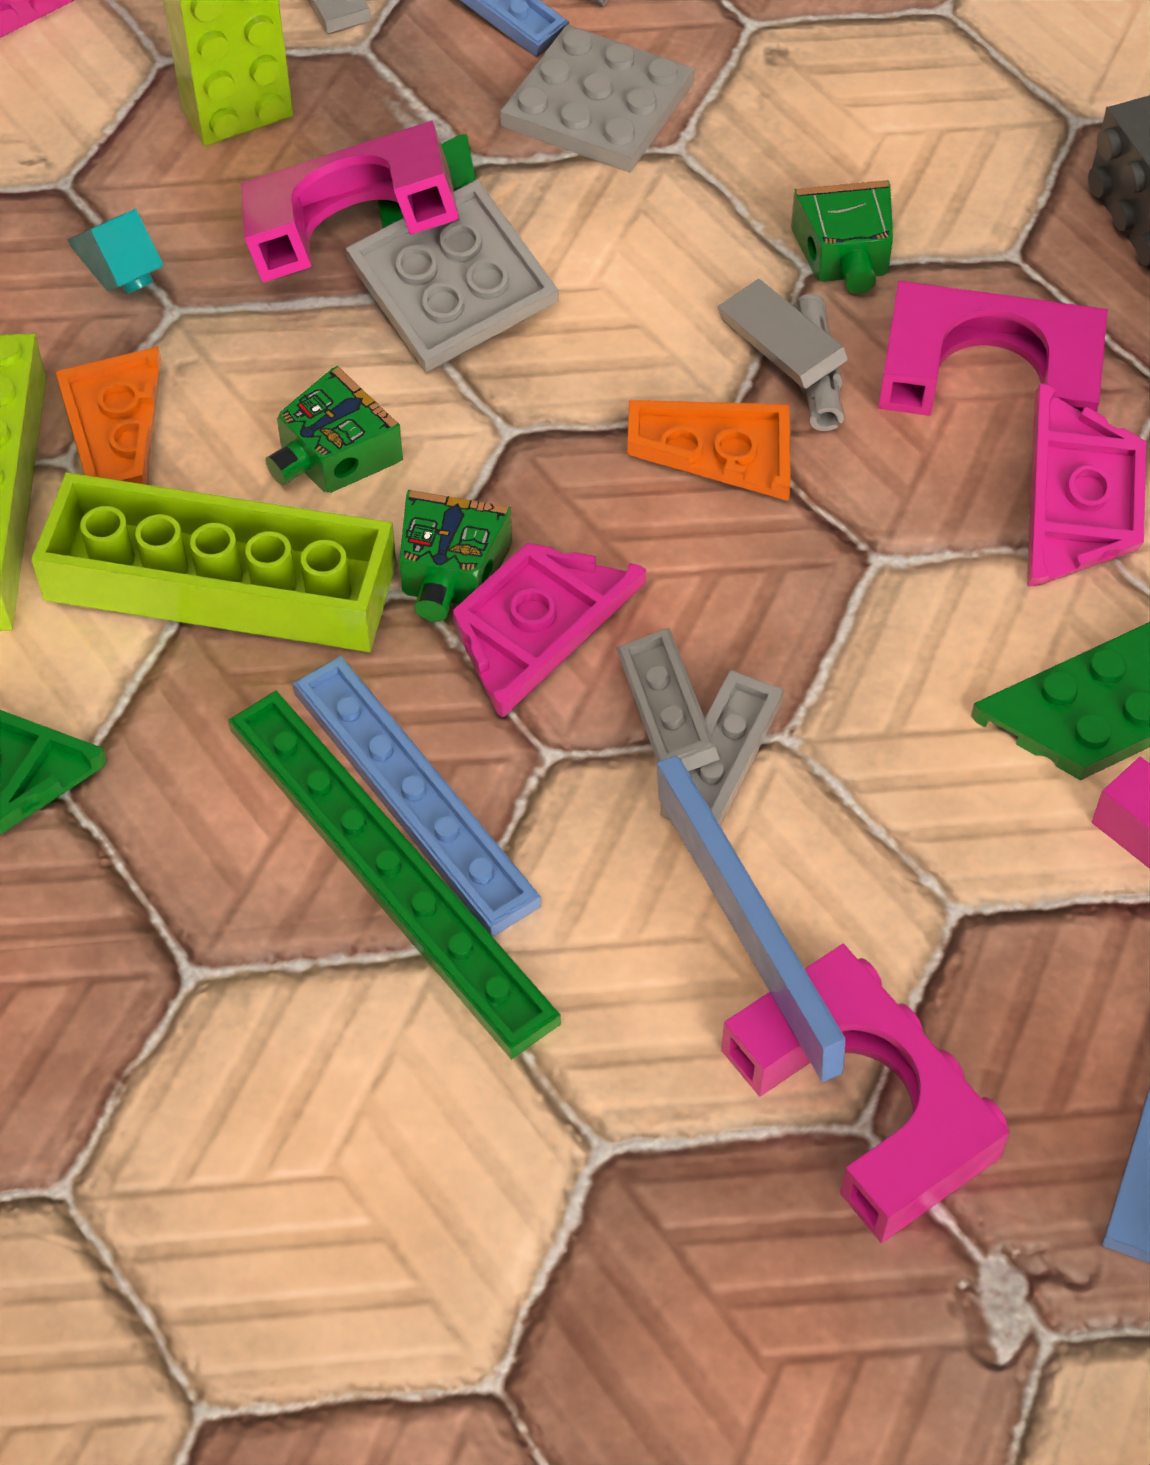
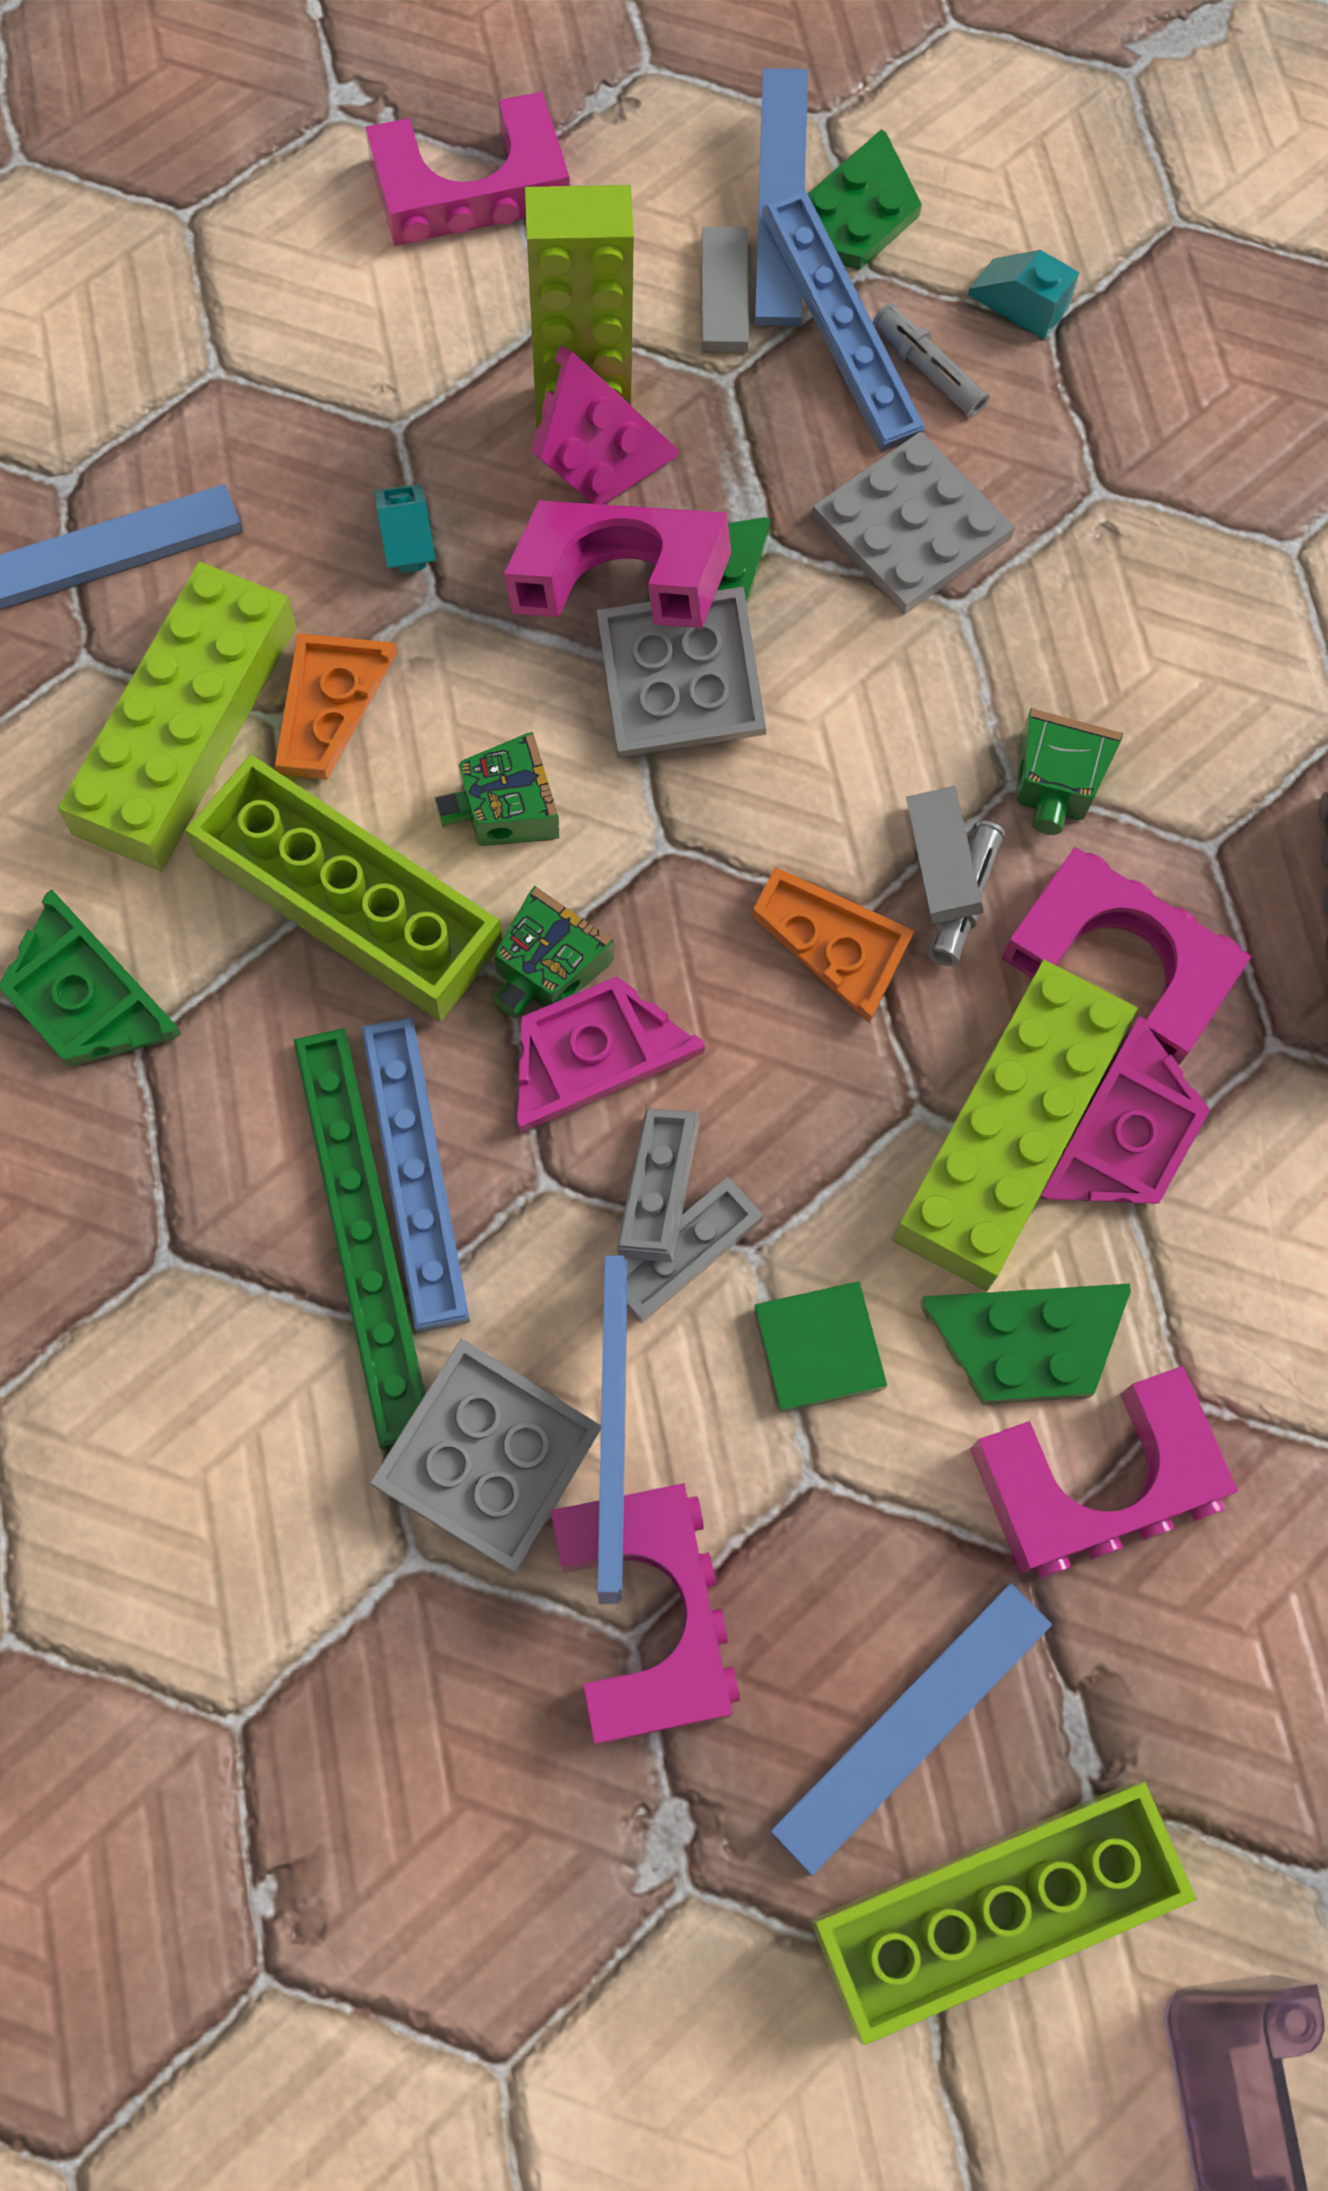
camera: 20 degrees right, 15 degrees up
none -> light grey plate [370,1338,601,1573]
none -> dark pink wing [530,345,680,505]
none -> green tile [753,1281,888,1413]
none -> lime brick [892,959,1138,1292]

